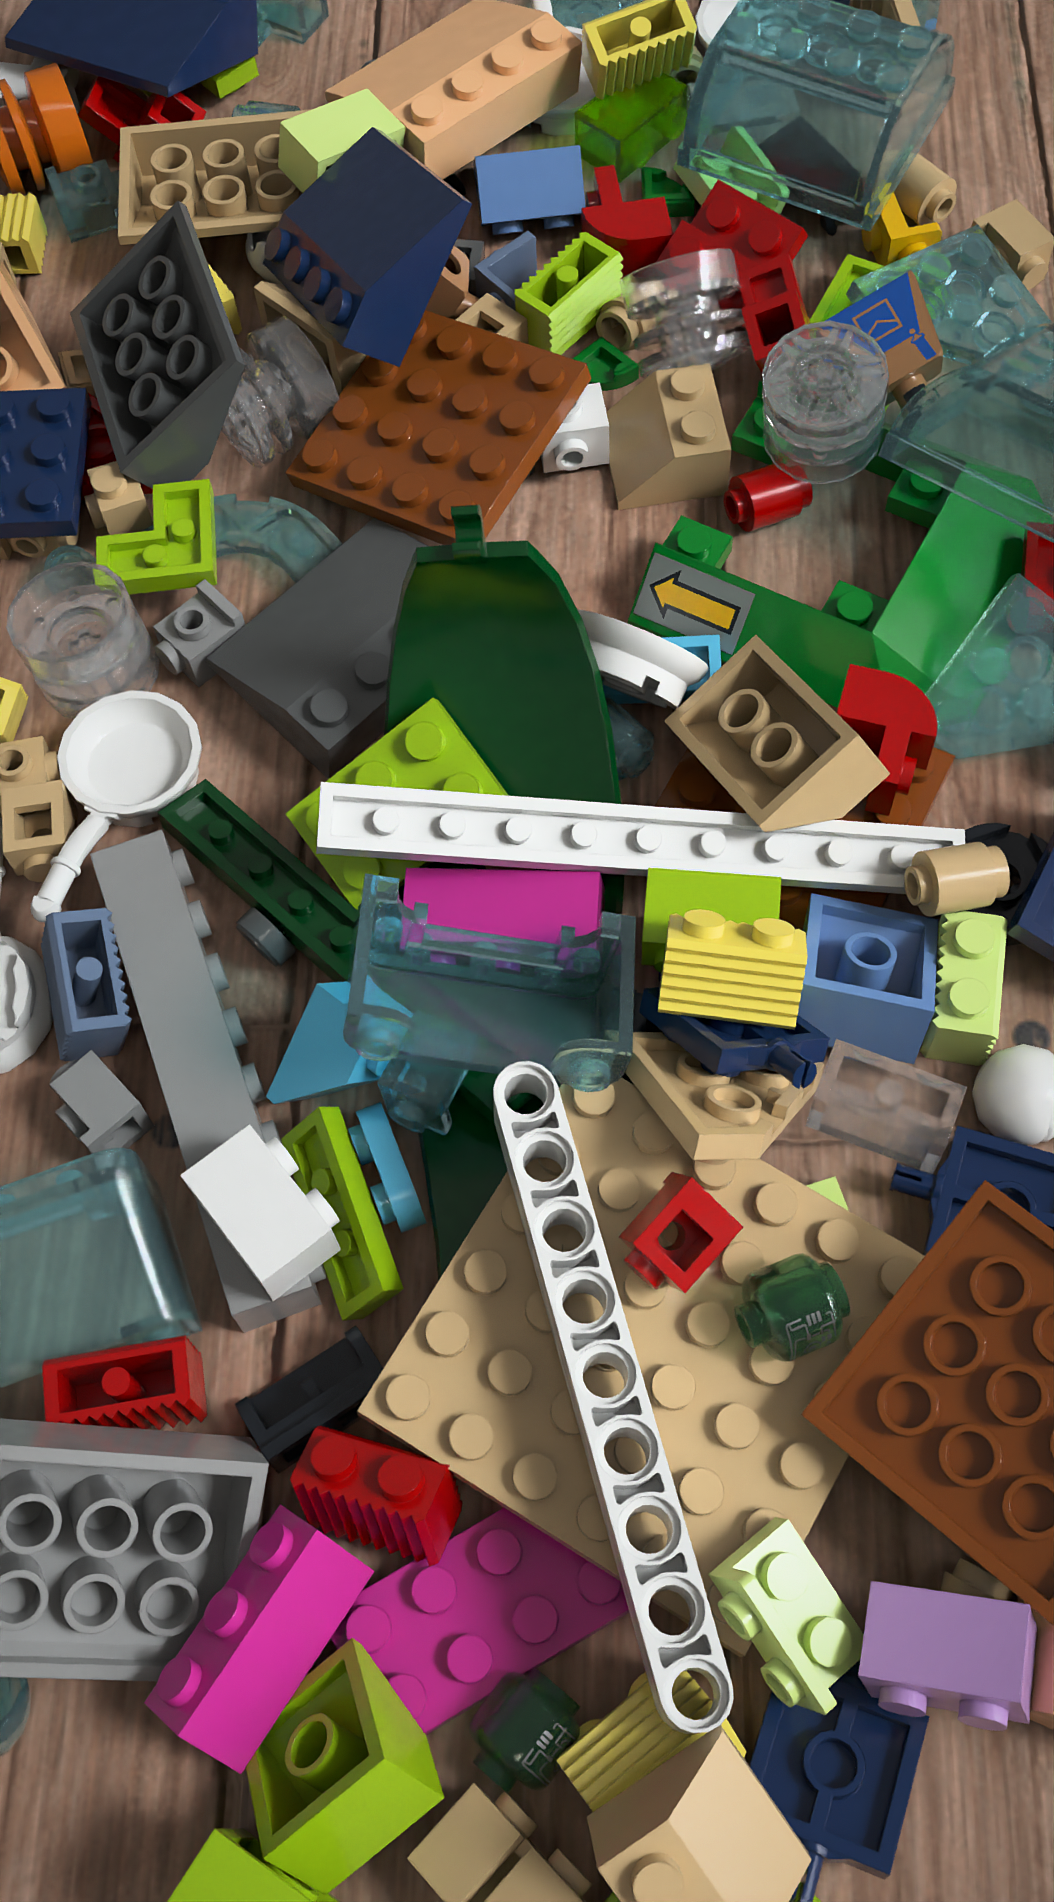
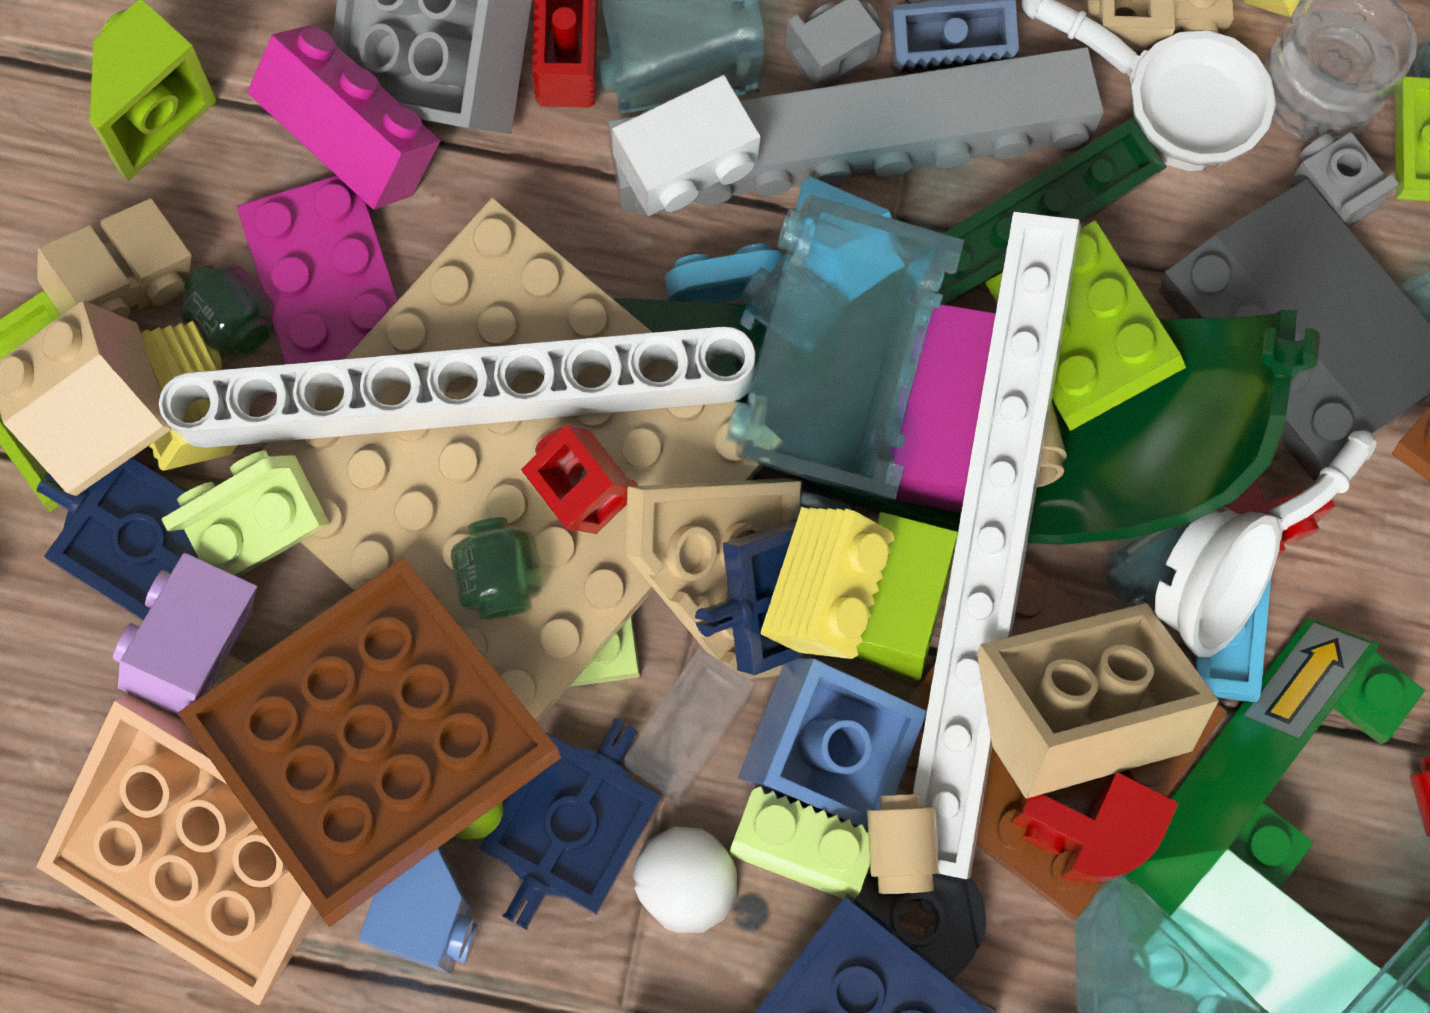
camera: 90 degrees right, 10 degrees up
black hinge [234,1326,384,1474] -> none
dark grey tile [236,907,296,967] -> none
lime slope [246,1638,445,1896] -> none
lime plate [281,1106,404,1321] -> none
red brick [290,1426,463,1567] -> none

